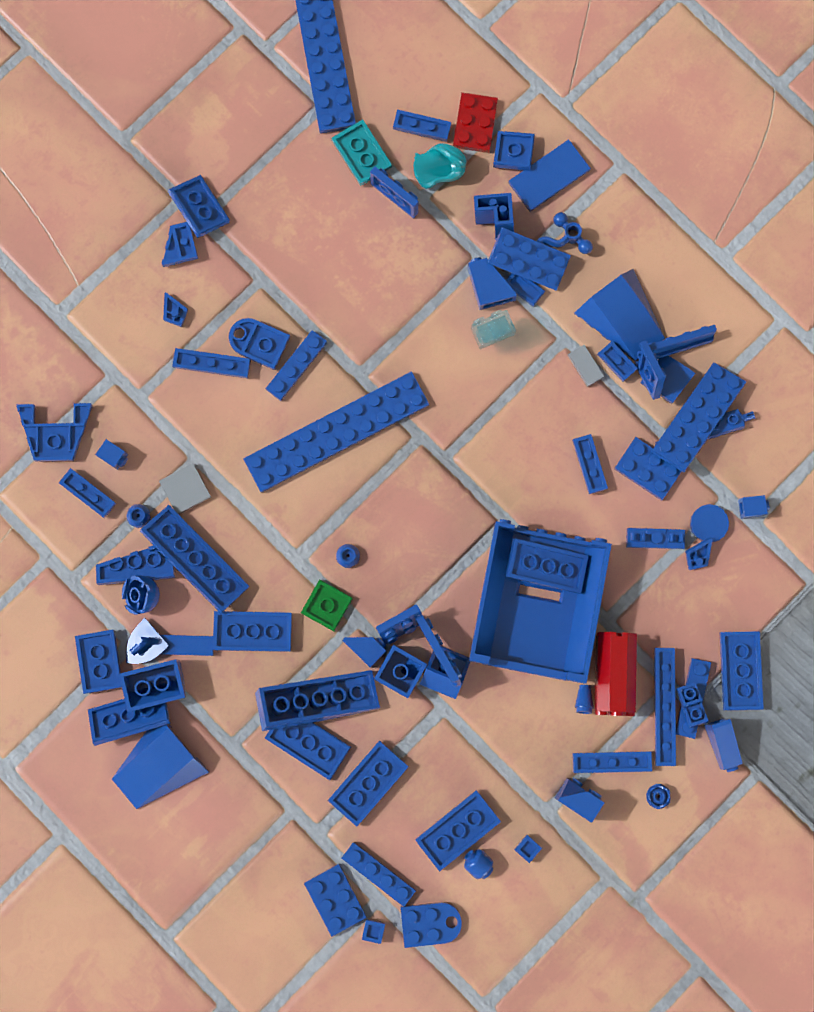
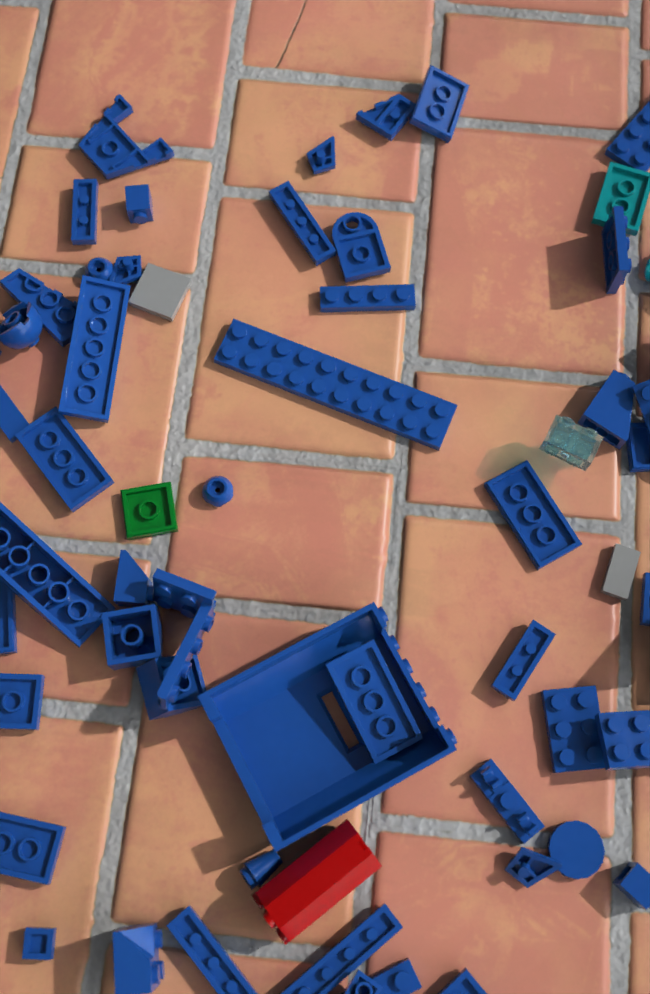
camera: 50 degrees right, 10 degrees down
none -> blue piece [109,255,142,285]
none -> blue tile [484,460,582,571]

